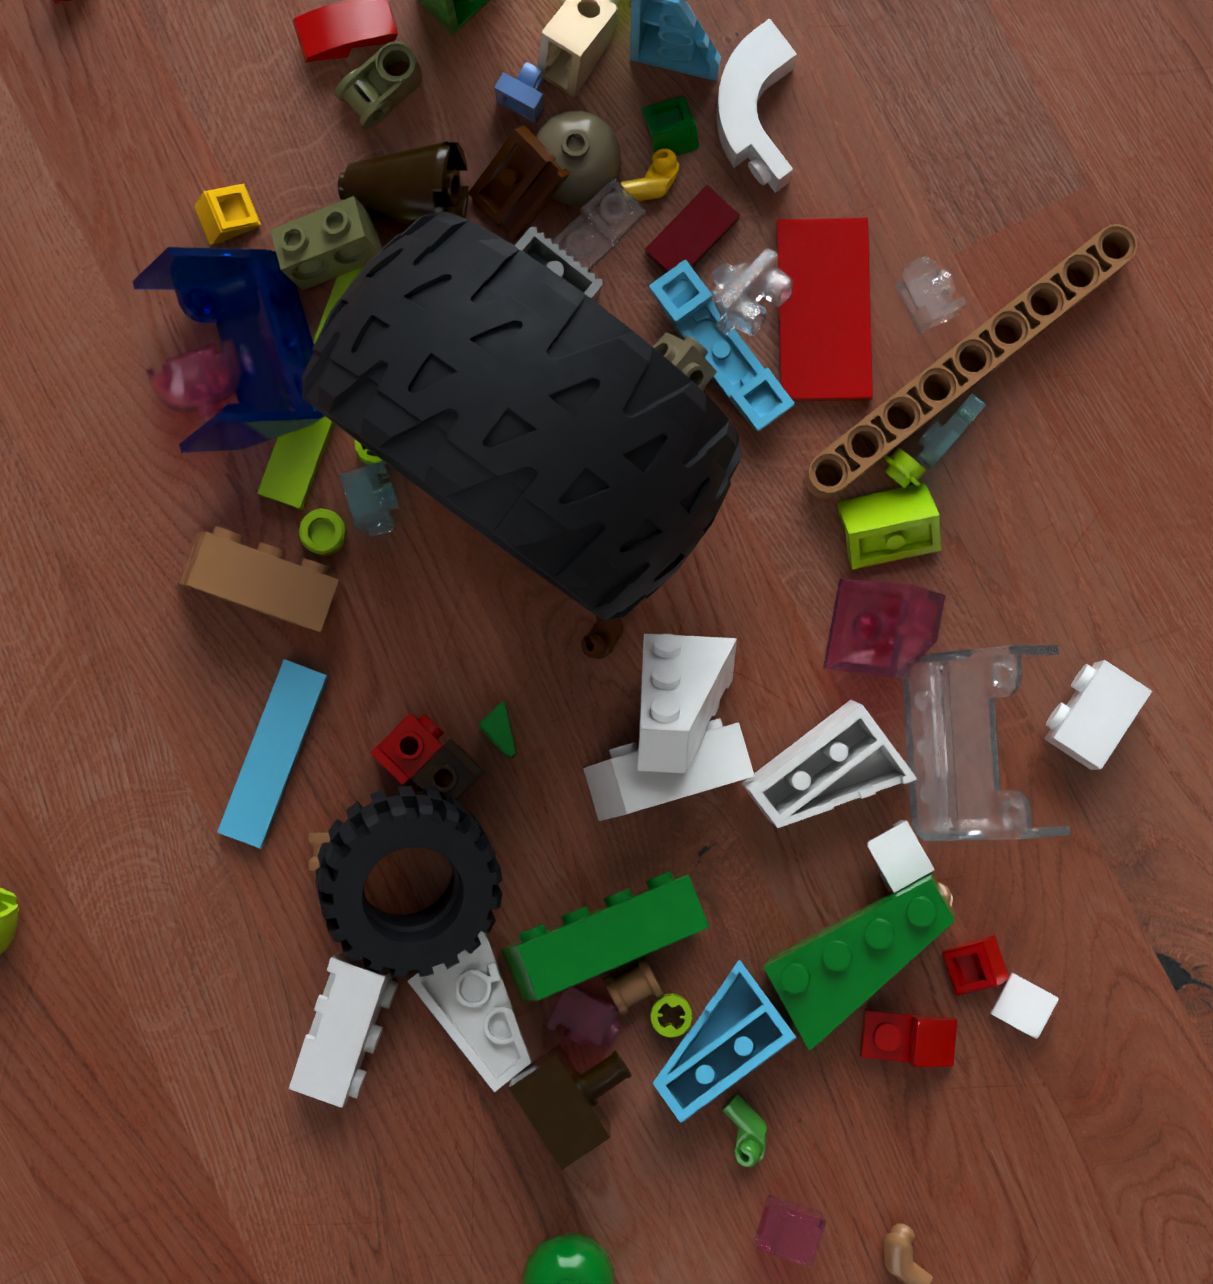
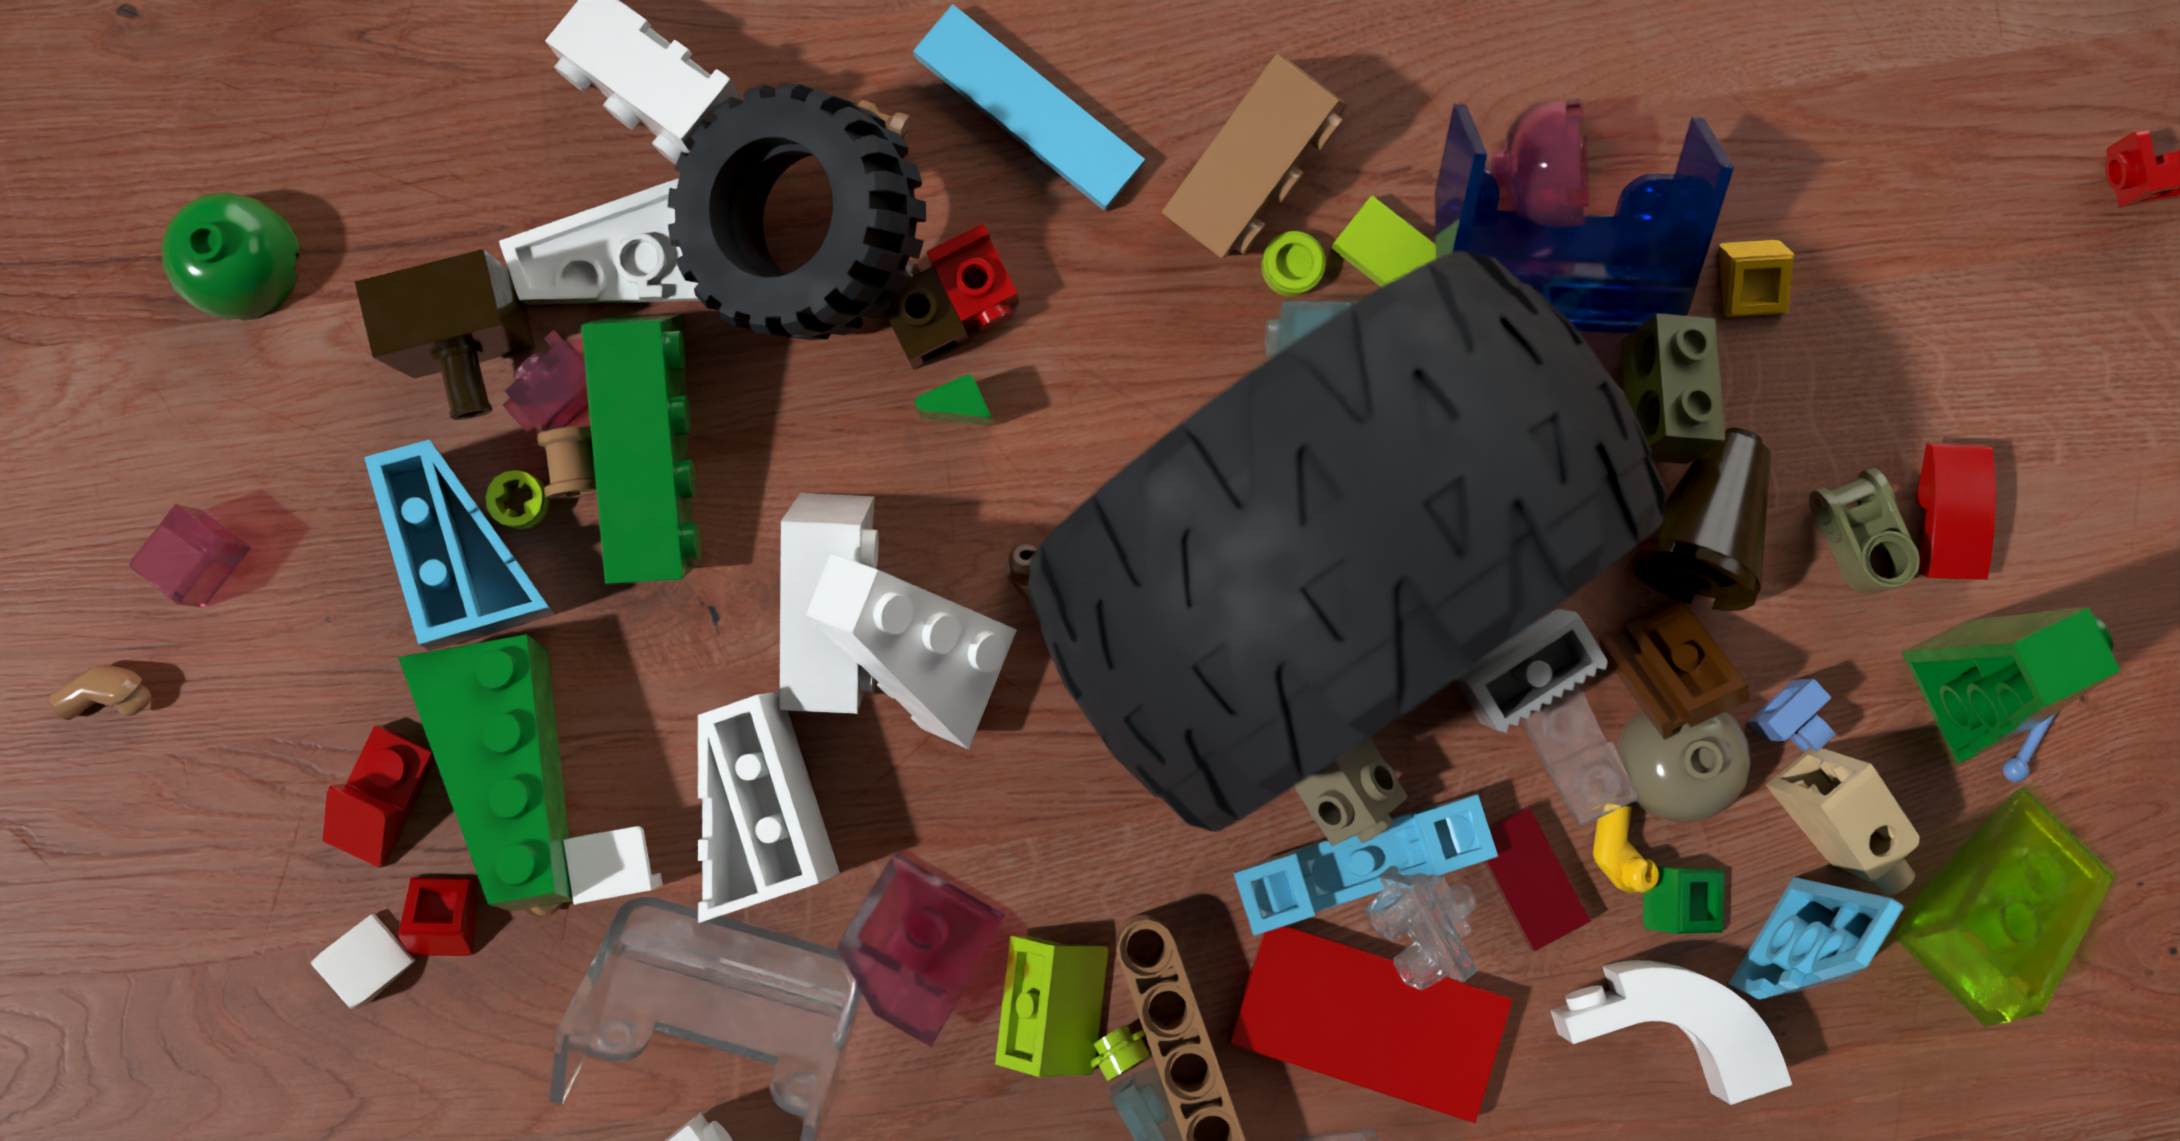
camera: 100 degrees right, 0 degrees up
bright green arm [721,1093,767,1167] -> none

